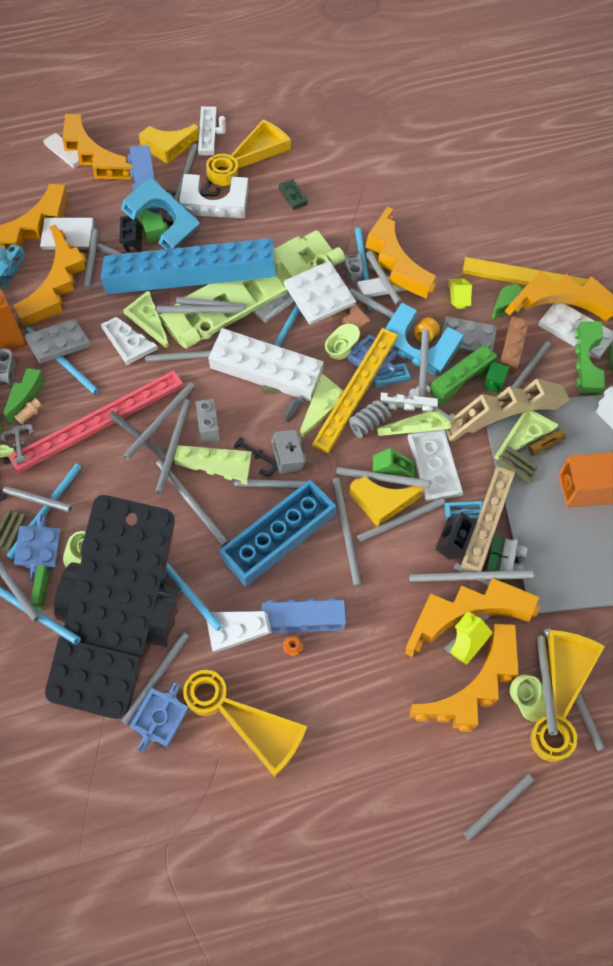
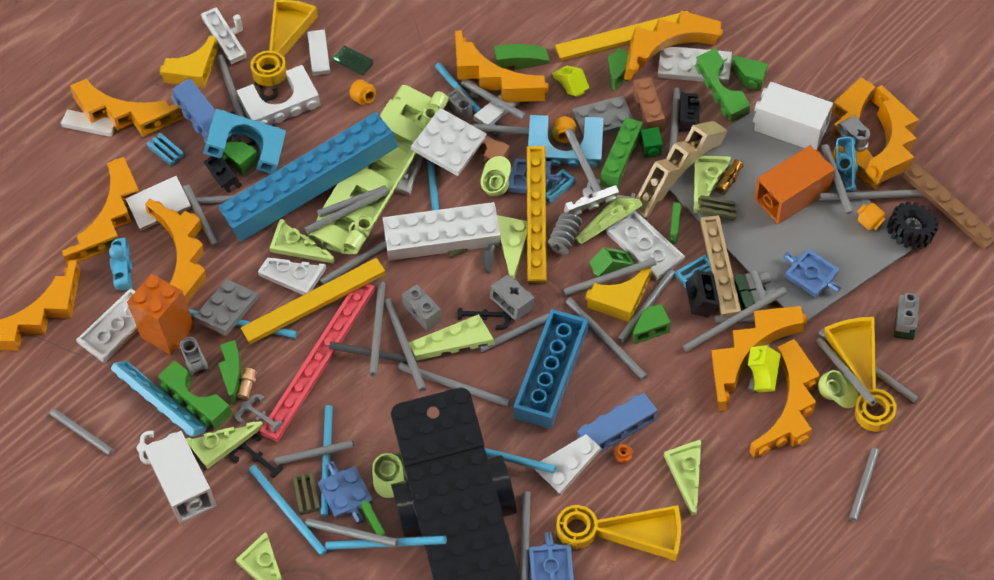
camera: 25 degrees left, 5 degrees down
none -> medium azure tile [147,133,185,166]
none -> yellow tile [240,258,386,345]
none -> white tile [307,29,330,76]
none -> light orange head [349,79,376,105]
none -> bright green slope [494,44,550,70]
none -> bright green slope [633,304,671,345]
none -> yellowish green wing [664,440,701,516]
none -> bright green tile [670,203,681,245]
none -> black hinge [679,92,700,132]
none -> medium blue plate [783,249,841,298]

